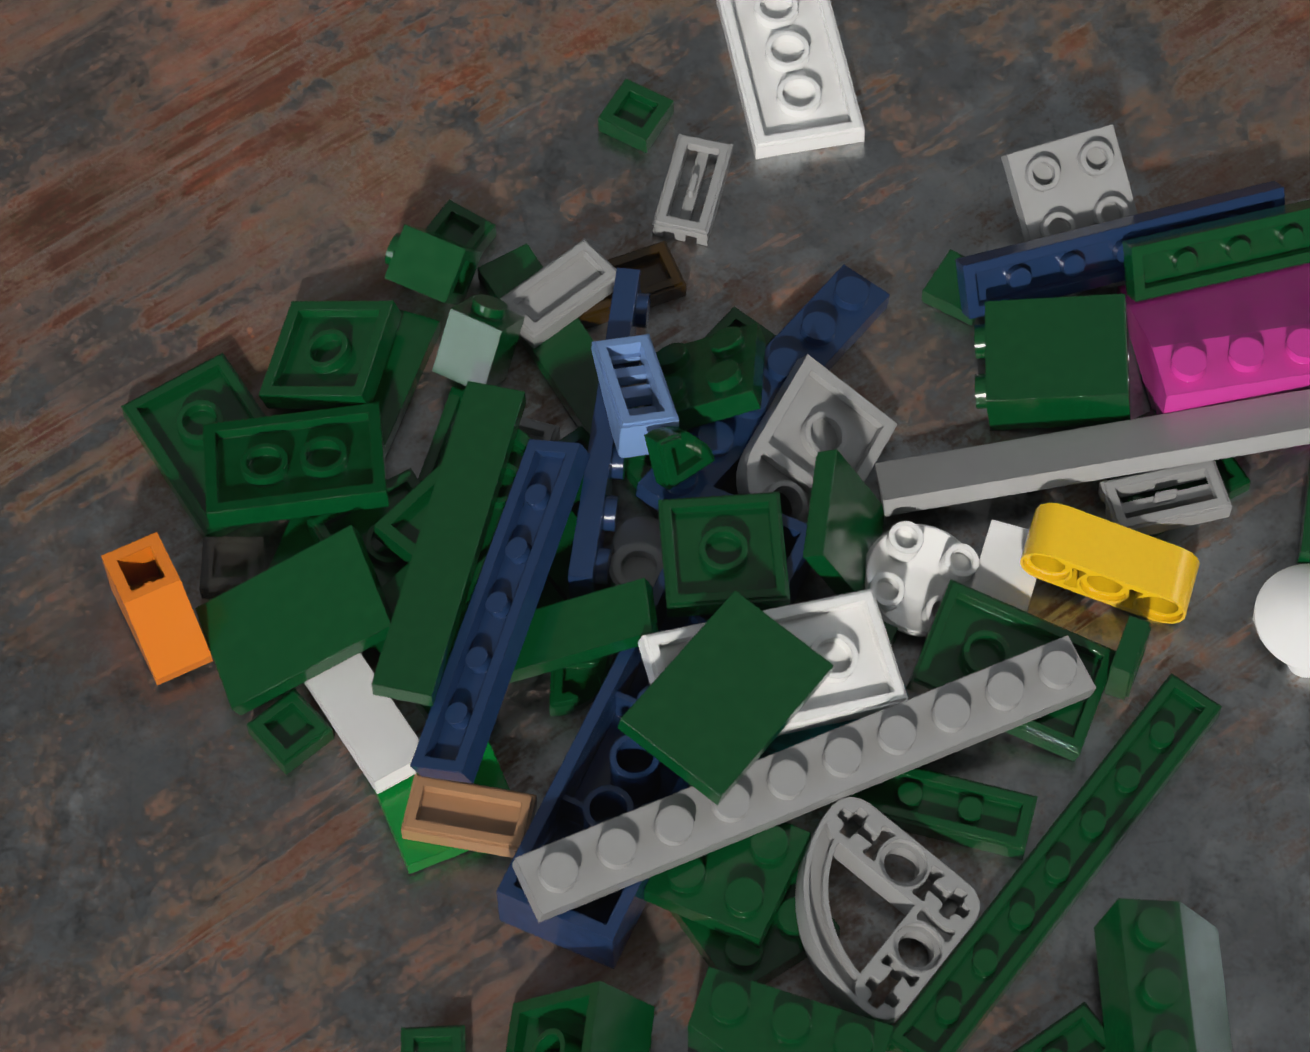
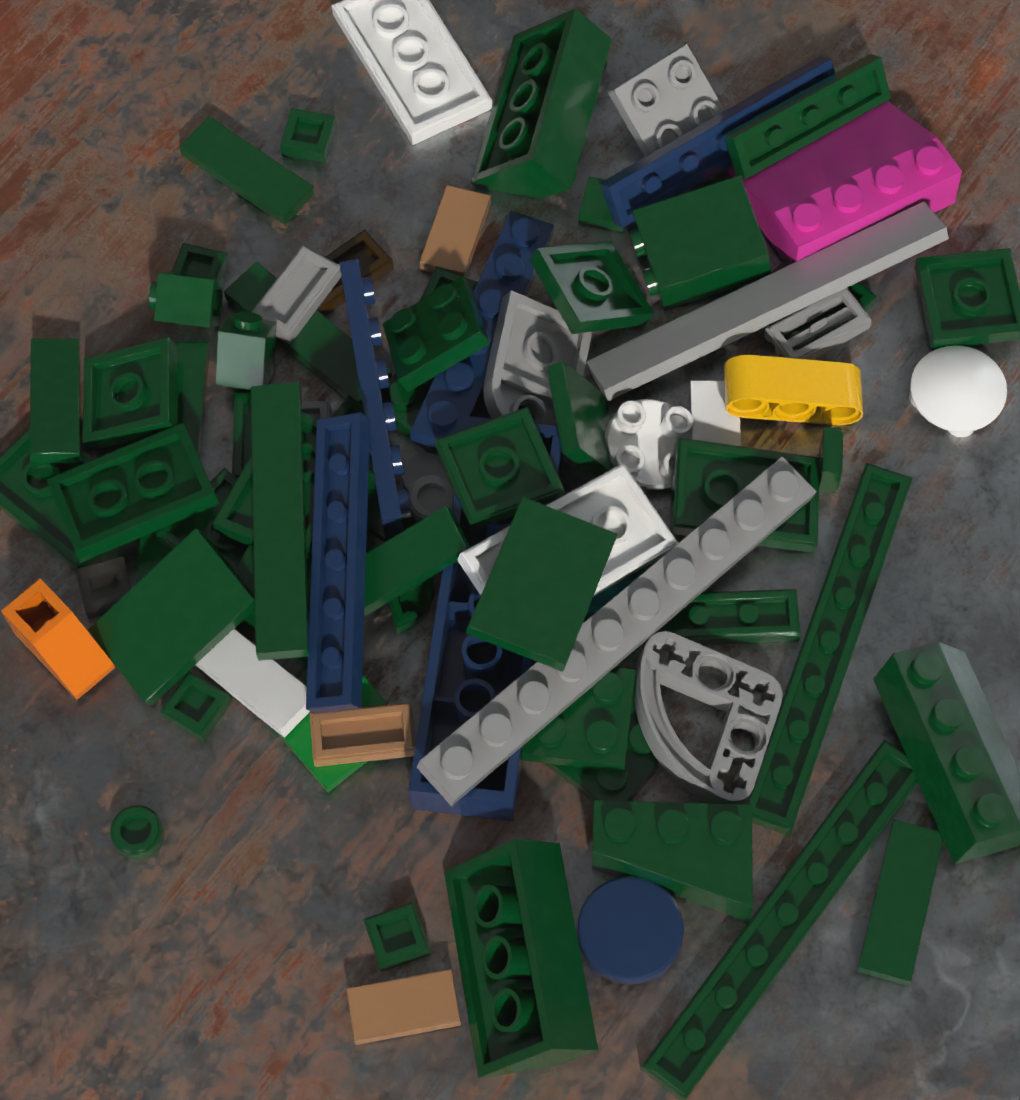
camera: 15 degrees left, 5 degrees up
medium blue slope [591,334,679,458] -> none
dark green tile [644,426,715,490] -> none
light grey tile [652,134,733,246] -> none
none -> dark green tile [30,339,80,464]
none -> dark green tile [110,805,165,860]
none -> dark green tile [179,116,314,225]
none -> medium nougat tile [420,185,491,277]
none -> dark green slope [470,8,612,200]
none -> dark green plate [530,241,654,334]

